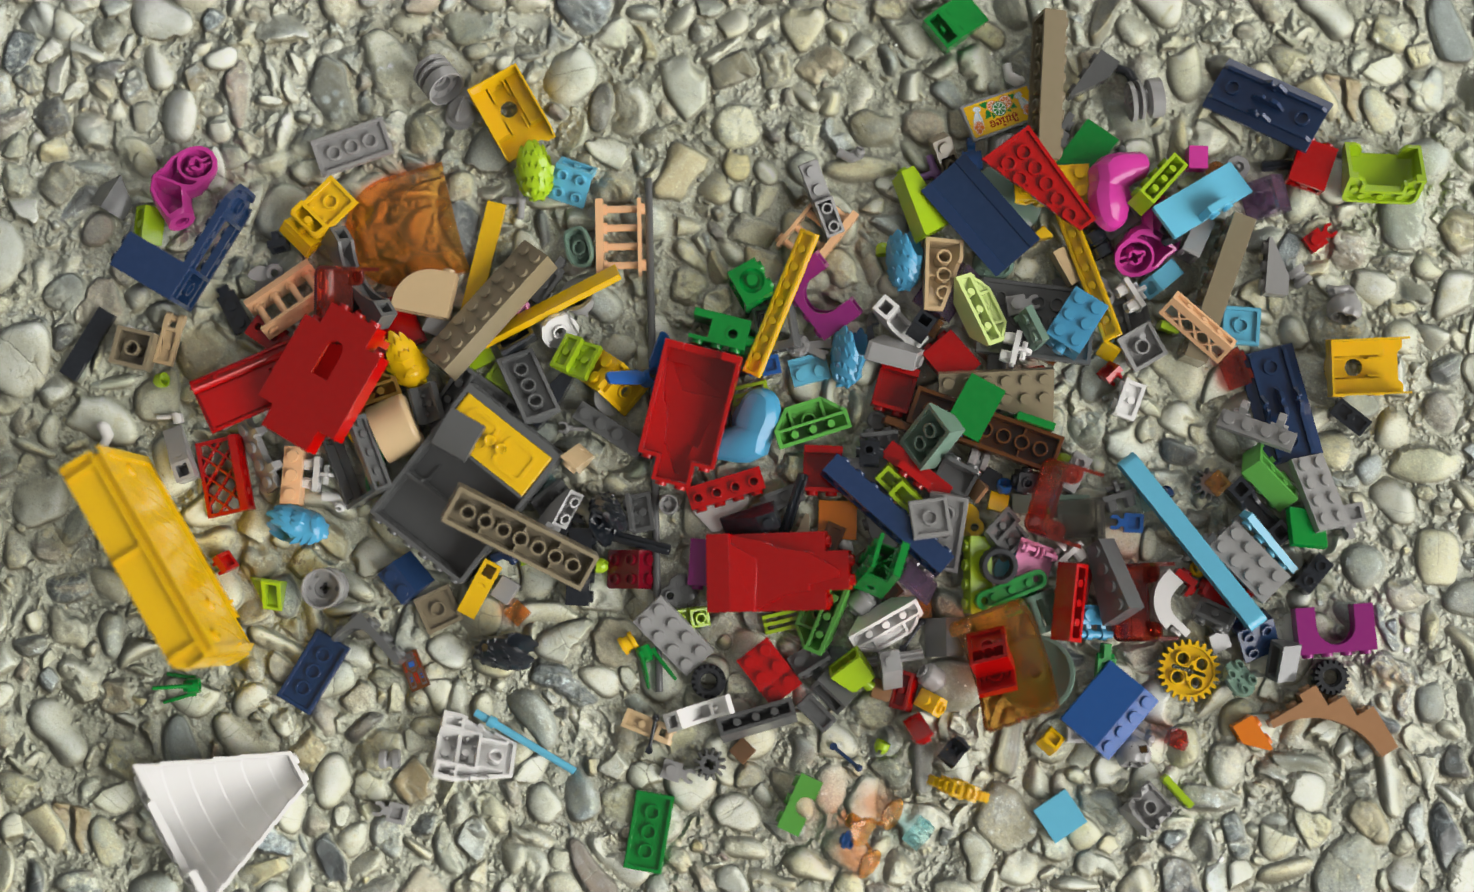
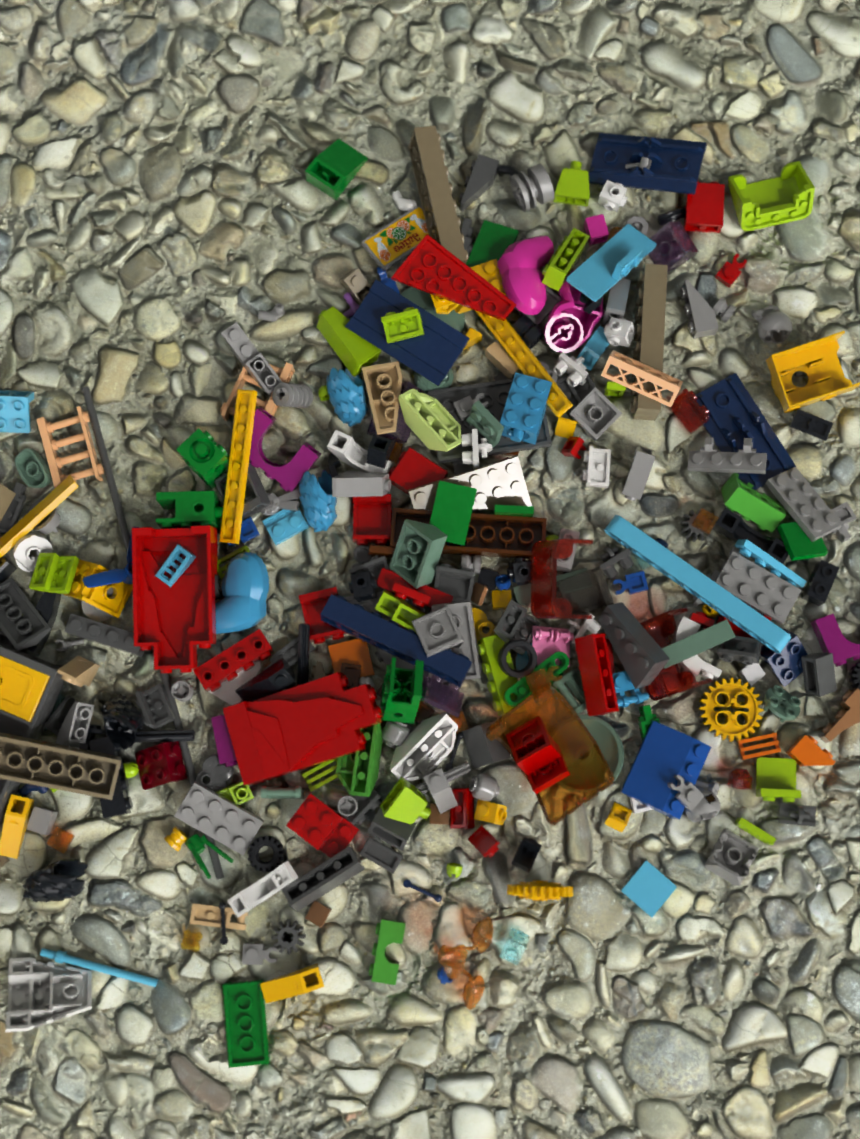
camera: 15 degrees left, 5 degrees down
bright green wedge [773,397,852,450] -> none
medium azure tile [1220,305,1261,347] -> none
none -> medium azure slope [155,544,196,587]
none -> clear yellow plate [181,930,203,952]
none -> yellow slope [260,963,324,1003]
none -> sand green plate [261,786,304,799]
none -> light grey piece [272,382,314,408]
none -> light grey wheel [337,796,358,816]
none -> lime bracket [381,307,425,344]
none -> clear orange plate [525,666,563,694]
none -> lime torso [553,161,590,207]
none -> white brick [598,180,628,212]
none -> white brick [604,317,636,347]
none -> light grey slope [622,445,656,501]
none -> light grey hand [625,157,652,169]
none -> sand green tile [662,619,736,669]
none -> light grey plate [667,775,704,811]
none -> orange tile [737,732,781,760]
none -> lime bracket [756,757,801,802]
none -> dark grey hips [778,803,816,827]

